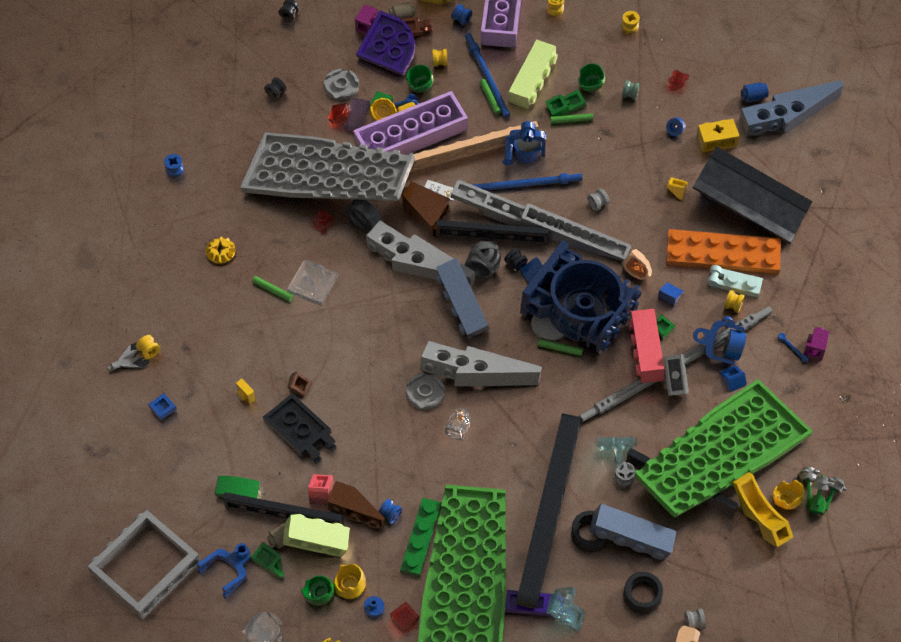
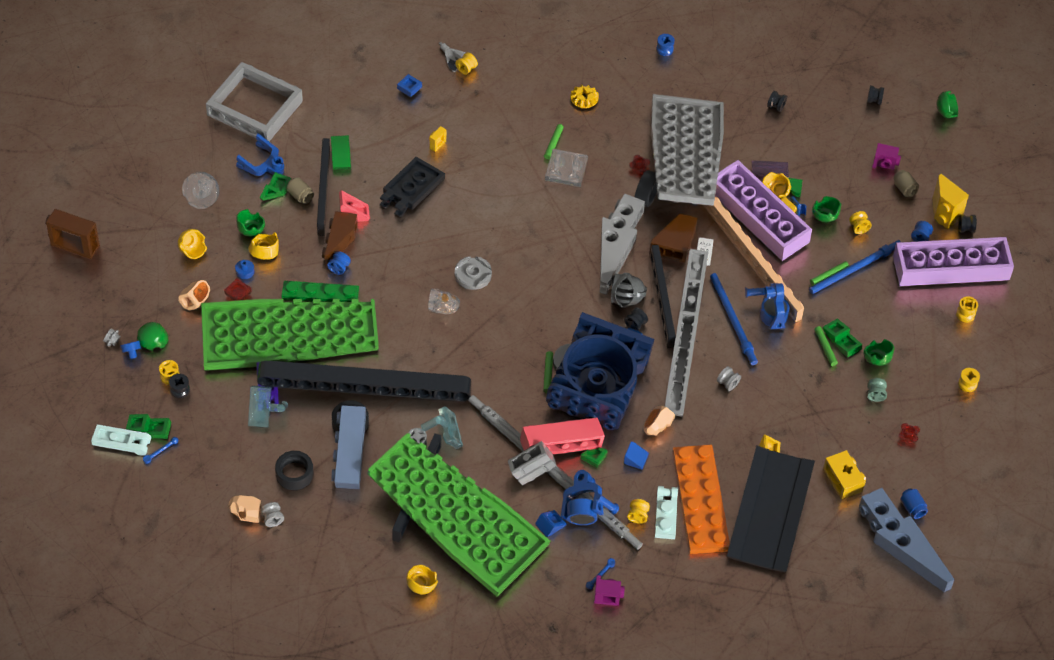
camera: 75 degrees right, 5 degrees down
yellowish green brick [283,514,350,557] -> none
reddish brown slope [287,372,312,398] -> none
light grey tile [324,69,359,101] -> none
clear red plate [328,103,351,124] -> none
dark purple plate [356,10,415,76] -> none
copper plate [401,17,433,36] -> none
light grey brick [420,341,542,386] -> none
sand blue brick [435,258,489,339] -> none
yellowish green brick [508,39,558,109] -> none
blue tile [666,117,686,136] -> none
yellow arch [733,472,793,547] -> none
plant [797,467,847,515] -> none

